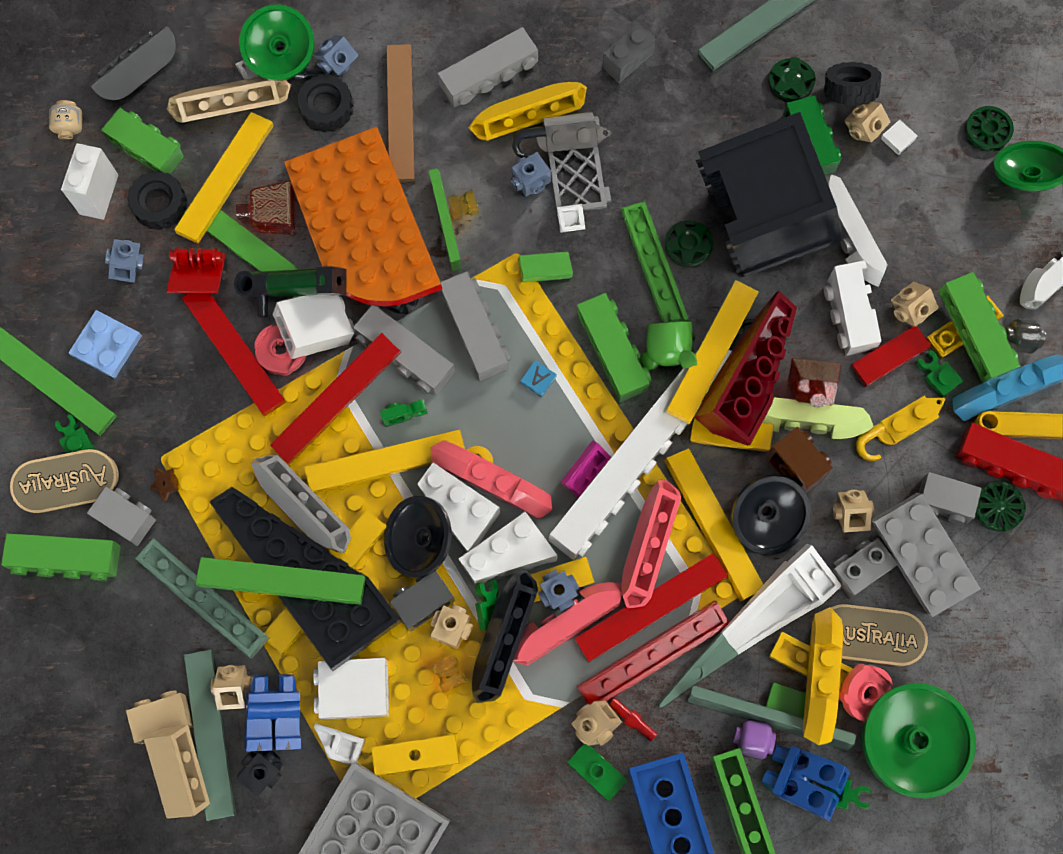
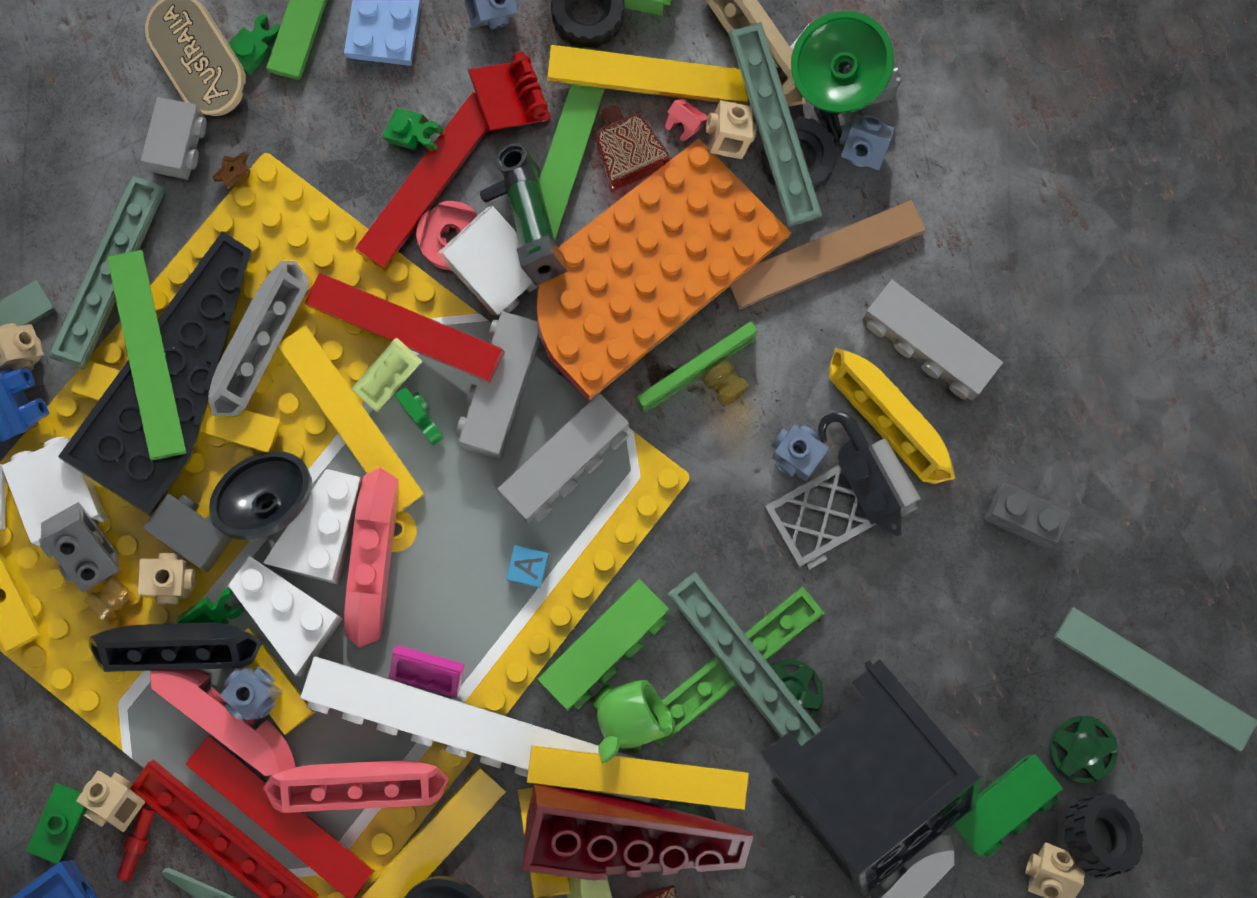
camera: 65 degrees right, 5 degrees up
bright green brick [1,533,121,581] -> none
bright green tile [518,252,573,282] -> none
white tile [557,204,585,233] -> none
none -> dark grey brick [39,502,120,592]
none -> yellowish green plate [351,338,422,412]
none -> green plate [382,107,445,151]
none -> coral tile [665,99,708,141]
none -> sand green tile [667,572,821,746]
none -> tan brick [706,100,757,159]
none -> sand green tile [729,22,822,227]

